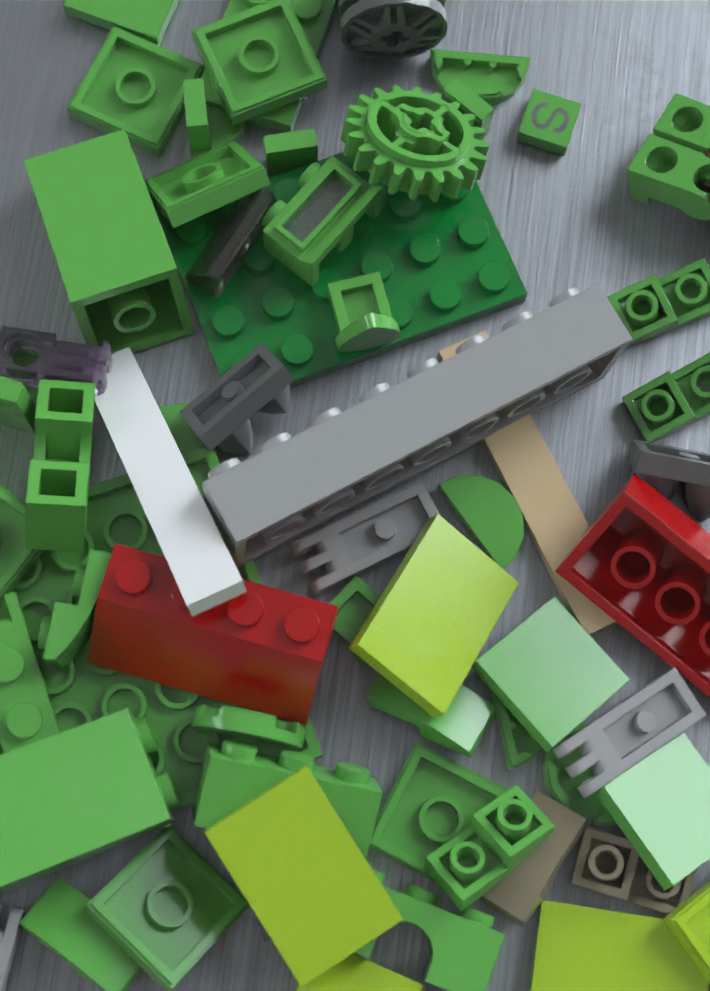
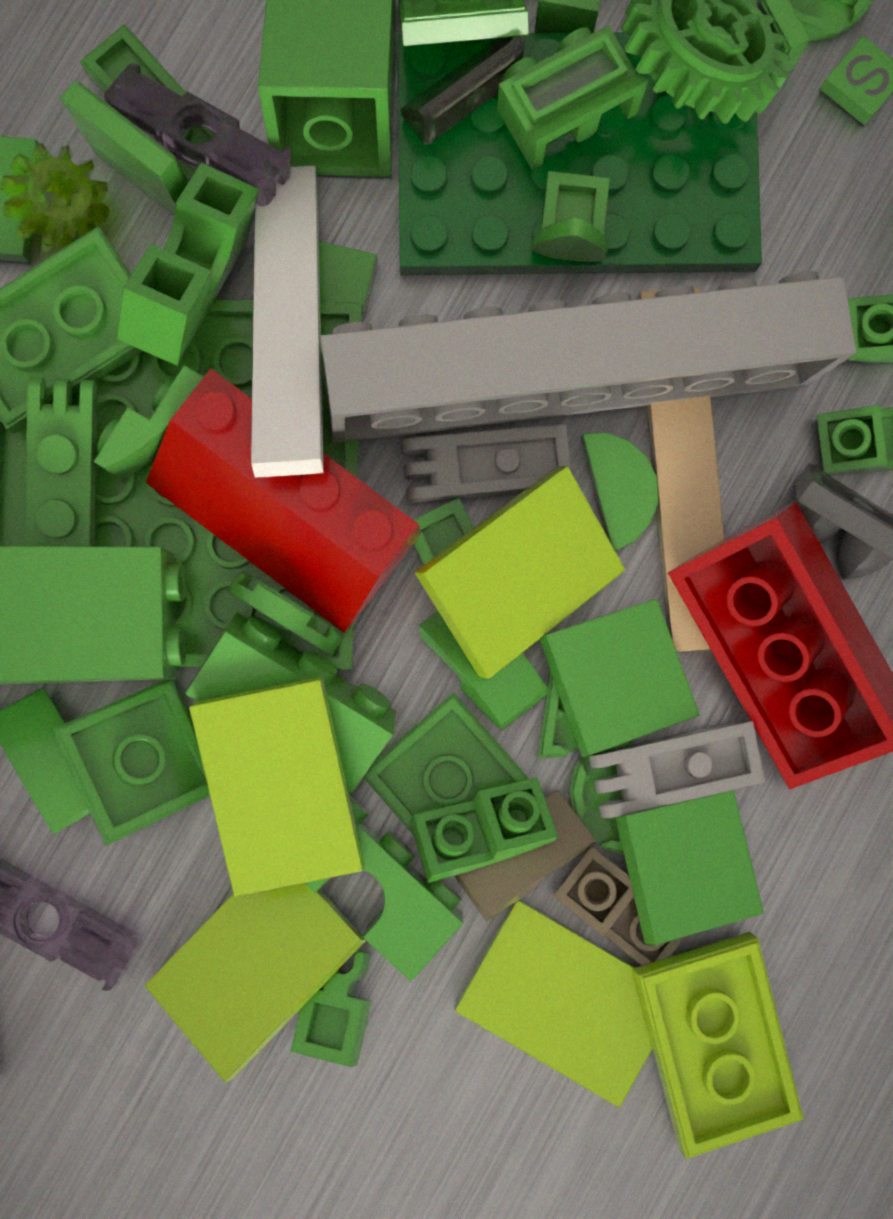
camera: 25 degrees right, 10 degrees up
dark grey tile [179,342,295,455] -> none

